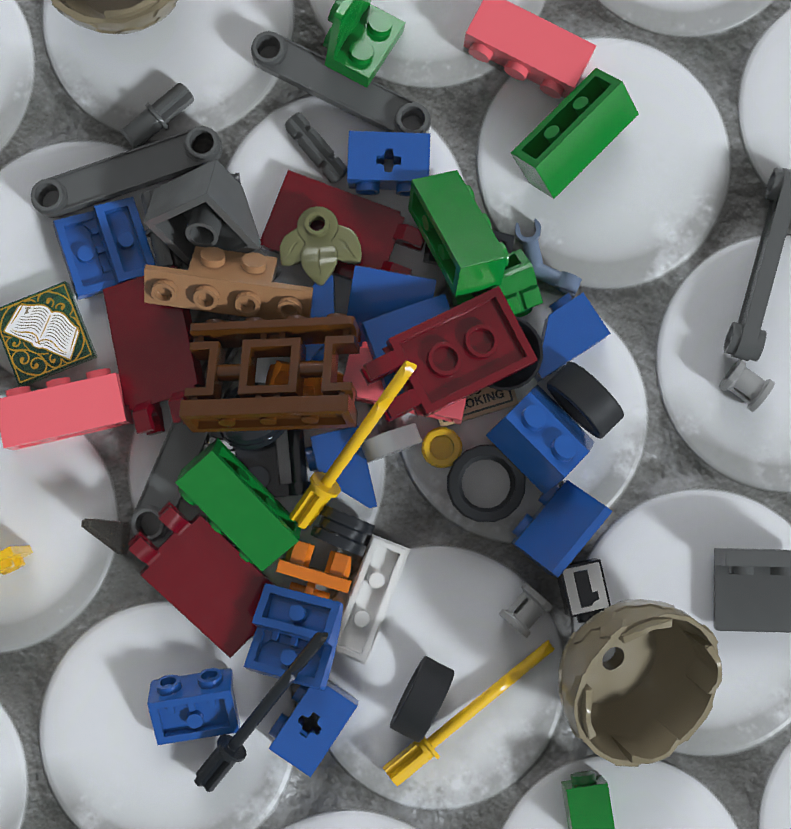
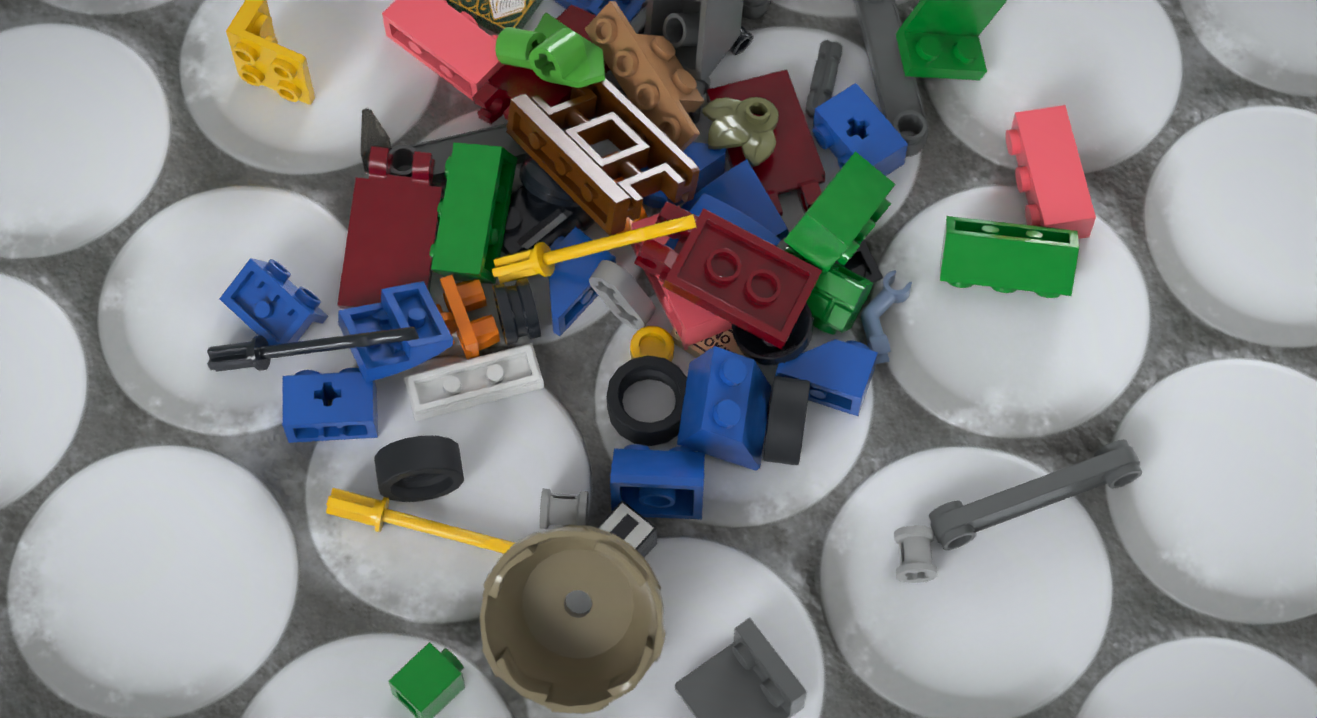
camera: 55 degrees right, 20 degrees down
none -> bright green panel [495,13,605,88]

